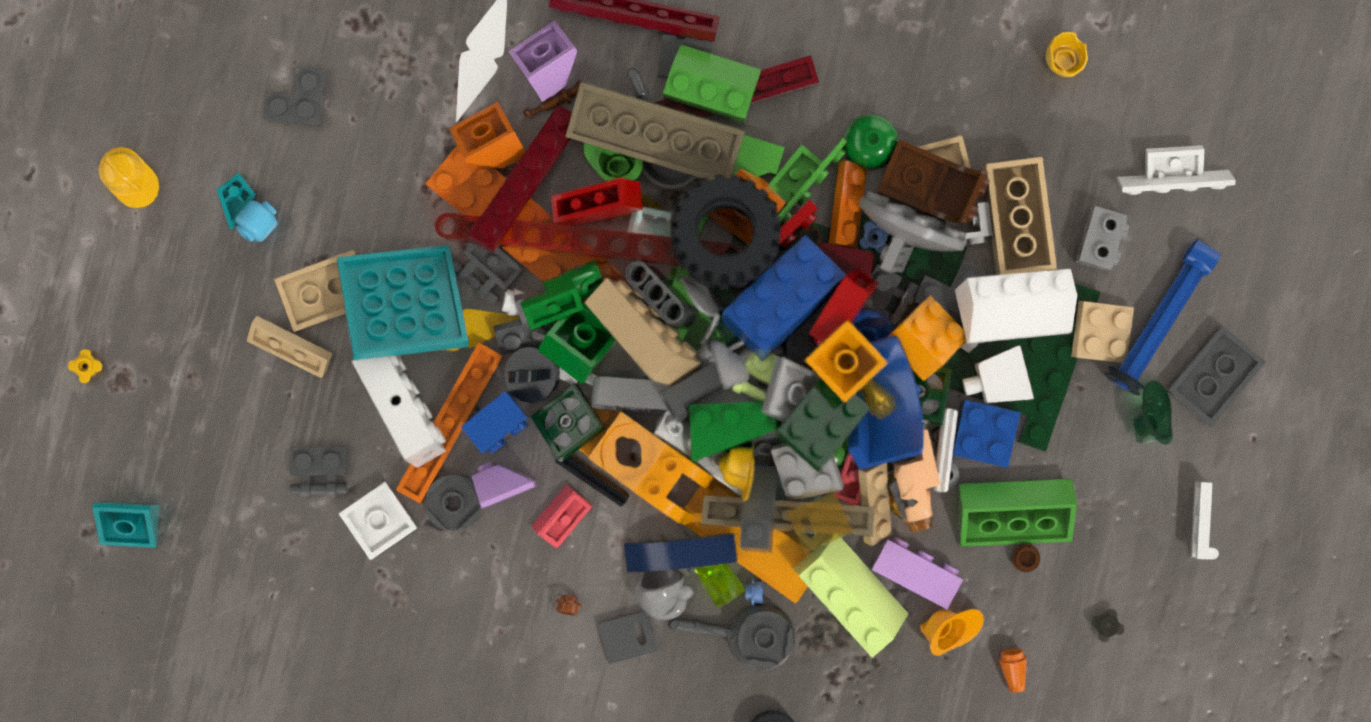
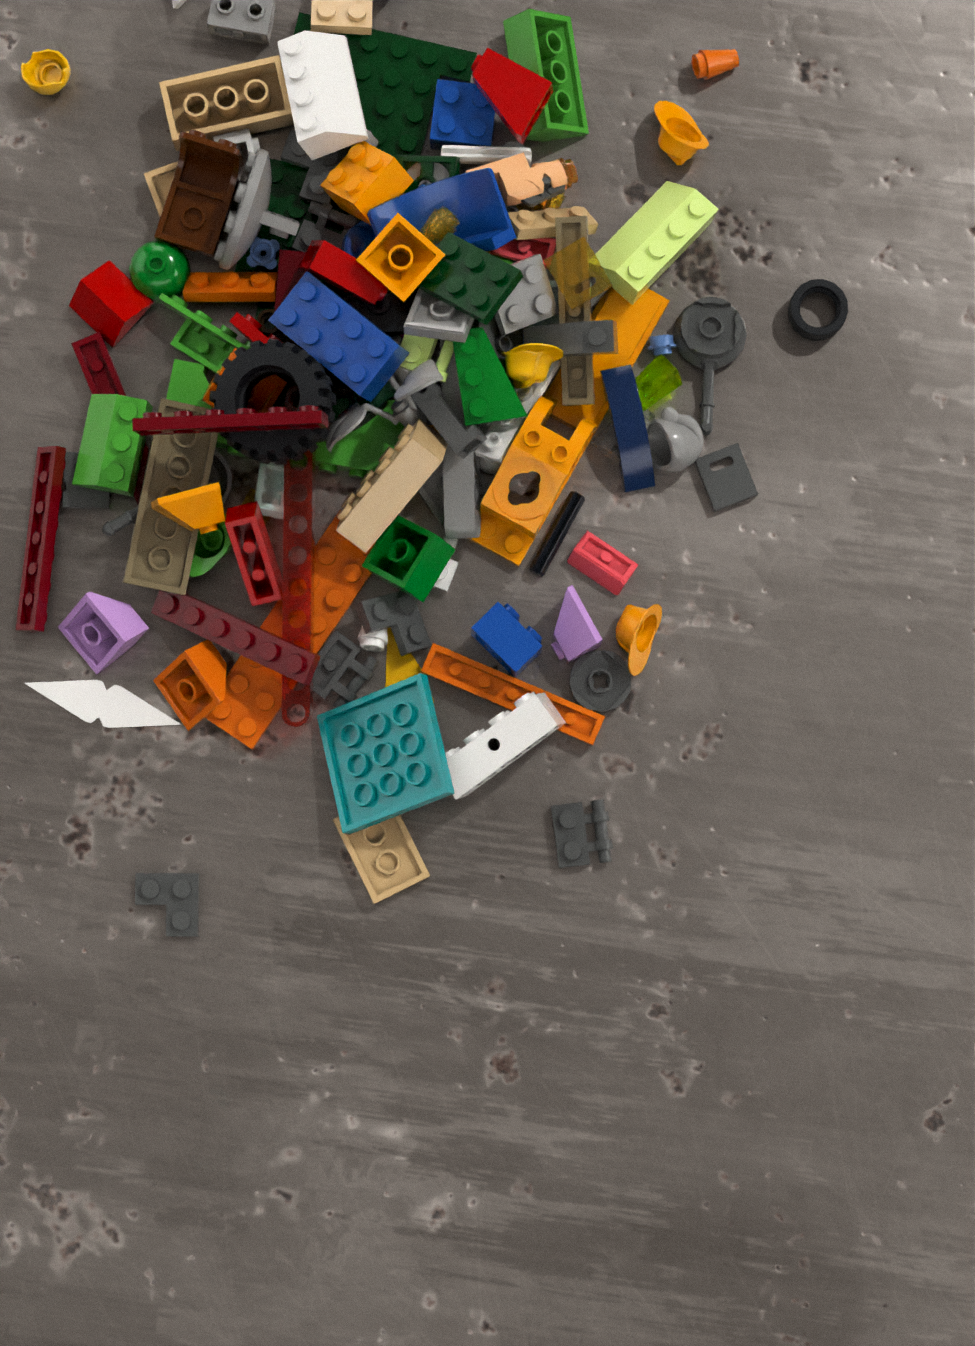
camera: 90 degrees left, 5 degrees down
yellow plate [68,349,102,383] -> none
teal slope [92,501,159,548] -> none
yellow piece [99,147,159,208] -> none
teal piece [216,173,257,229] -> none
medium azure head [235,201,278,243] -> none
tan plate [246,316,333,378] -> none
white plate [339,481,418,560] -> none
black tile [504,346,560,403] -> none
green plate [520,260,615,330] -> none
reddish brown piece [523,80,582,118] -> none
dark green piece [531,383,606,462] -> none
dark orange plate [555,595,582,616] -> none
dark grey beam [625,261,696,328] -> none
lavender brick [870,537,963,609] -> none
white torso [962,346,1033,403] -> none
reddish brown plate [1012,544,1040,572] -> none
none -> red slope [69,260,155,348]
none -> dark red plate [132,405,328,436]
none -> light orange slope [151,482,225,535]
none -> red slope [471,47,554,144]
none -> light orange piece [615,604,662,676]

